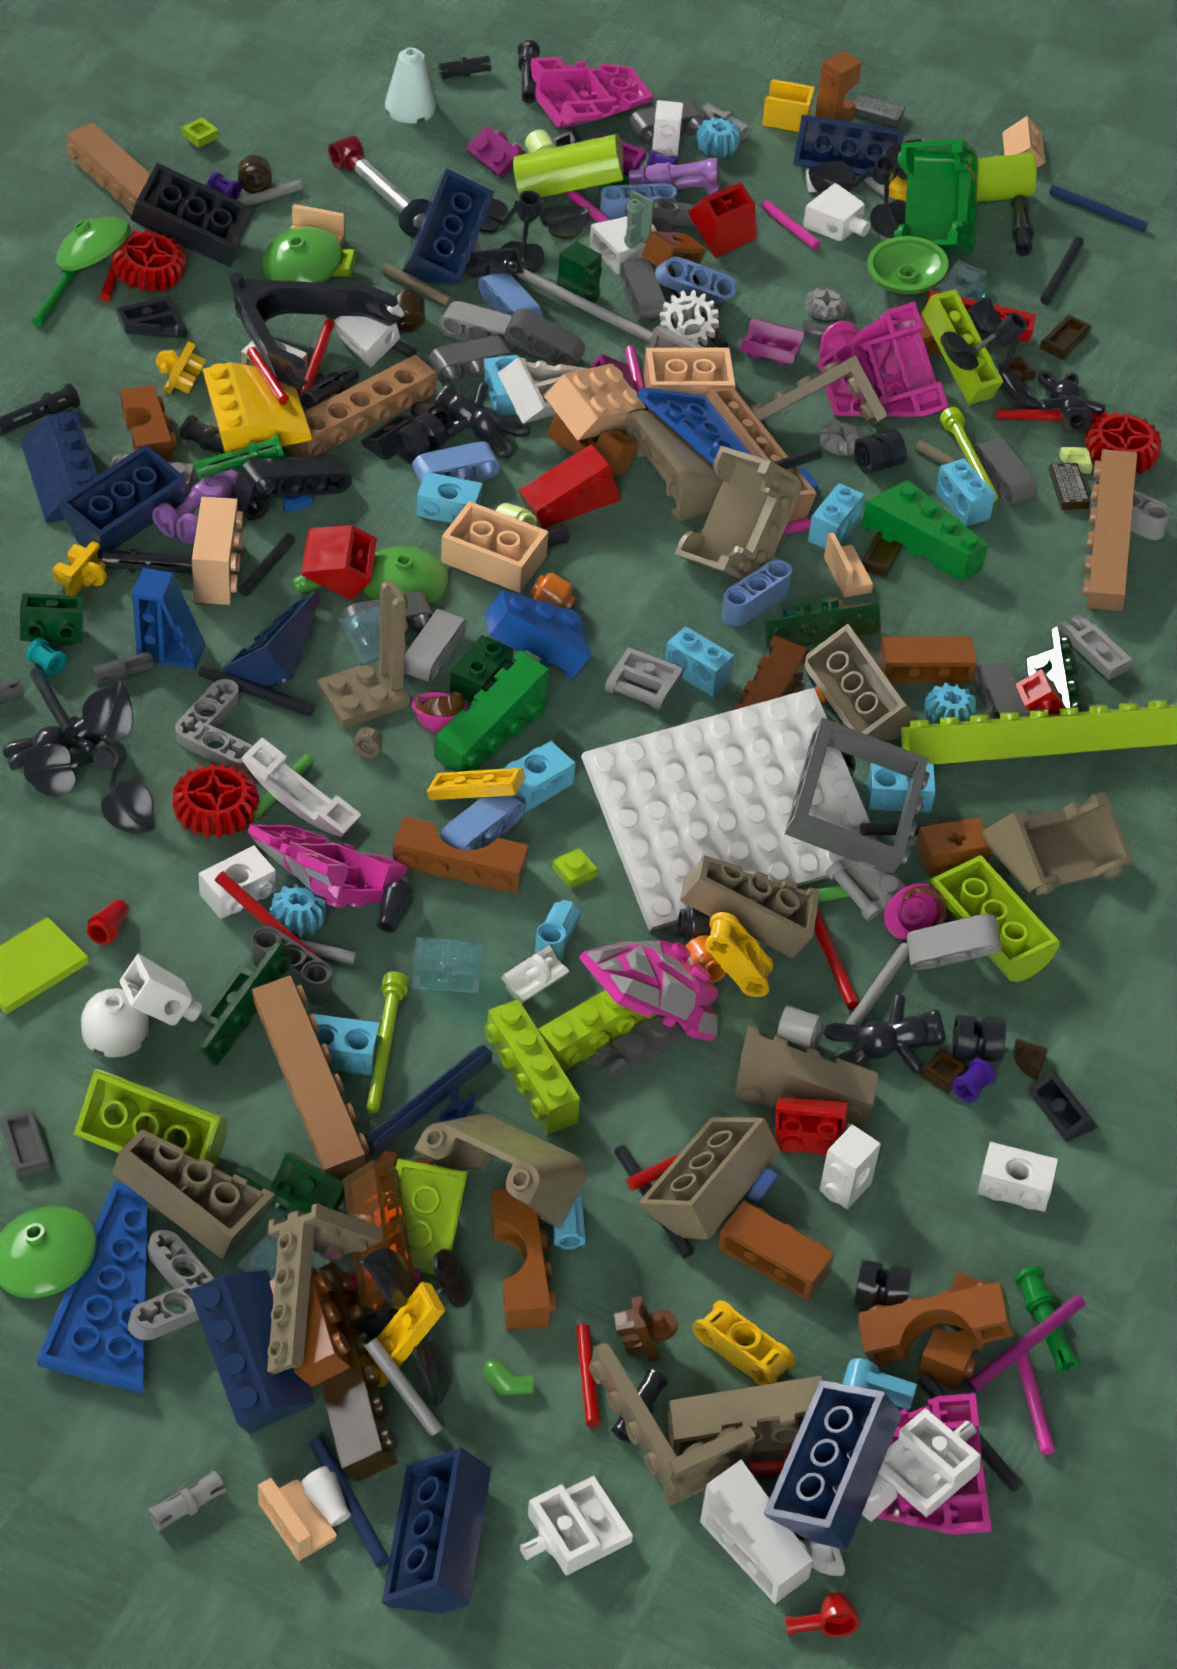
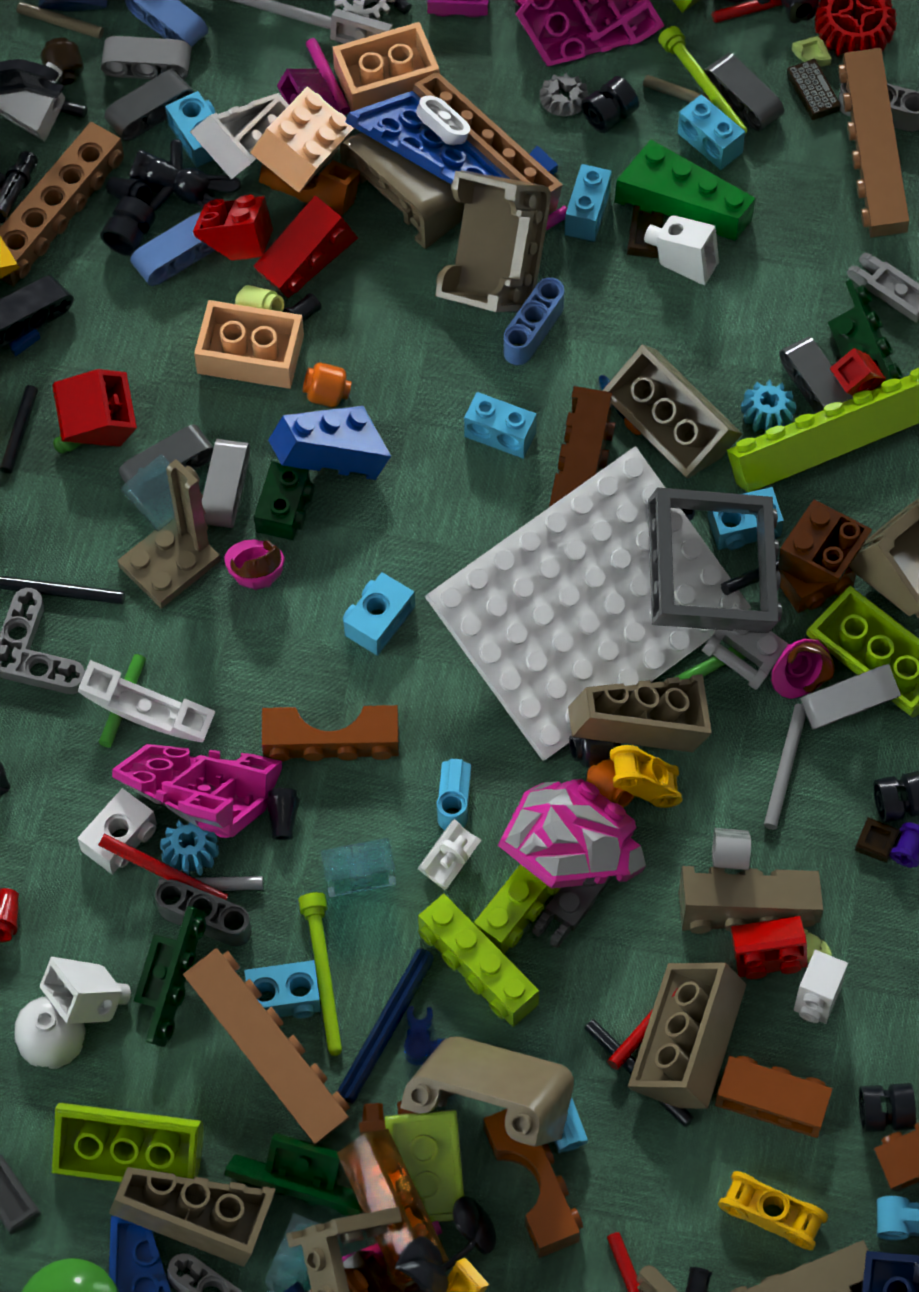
camera: 10 degrees left, 15 degrees up
red gear [172,762,259,840] -> none
dark blue wedge [222,591,321,687] -> none
dark tan axle [352,727,383,758] -> none
black slope [361,415,418,460] -> none
bright green dish [361,545,448,607] -> none
medium azure brick [417,472,483,523] -> none
yellow tile [426,768,526,800] -> none
green wedge [434,650,548,772] -> none
medium blue beam [439,795,526,850] -> none
dark grey beam [505,308,585,367] -> none
lime plate [552,848,597,889] -> none
light grey plate [605,647,684,712] -> none
reddish brown hips [614,1295,678,1362] -> none
blue tile [748,1166,783,1204] -> none
dark tan bracket [750,355,888,425] -> none
dark green bracket [764,597,881,650] -> none
black bar [774,448,822,470] -> none
red bar [814,906,859,1009] -> none
light nougat panel [824,533,873,598] -> none
black animal [824,993,946,1074] -> none
dark orange brick [878,636,977,684] -> none
none -> red slope [193,195,273,261]
none -> white plate [416,96,470,145]
none -> white torso [644,215,719,285]
none -> reddish brown slope [778,499,872,583]

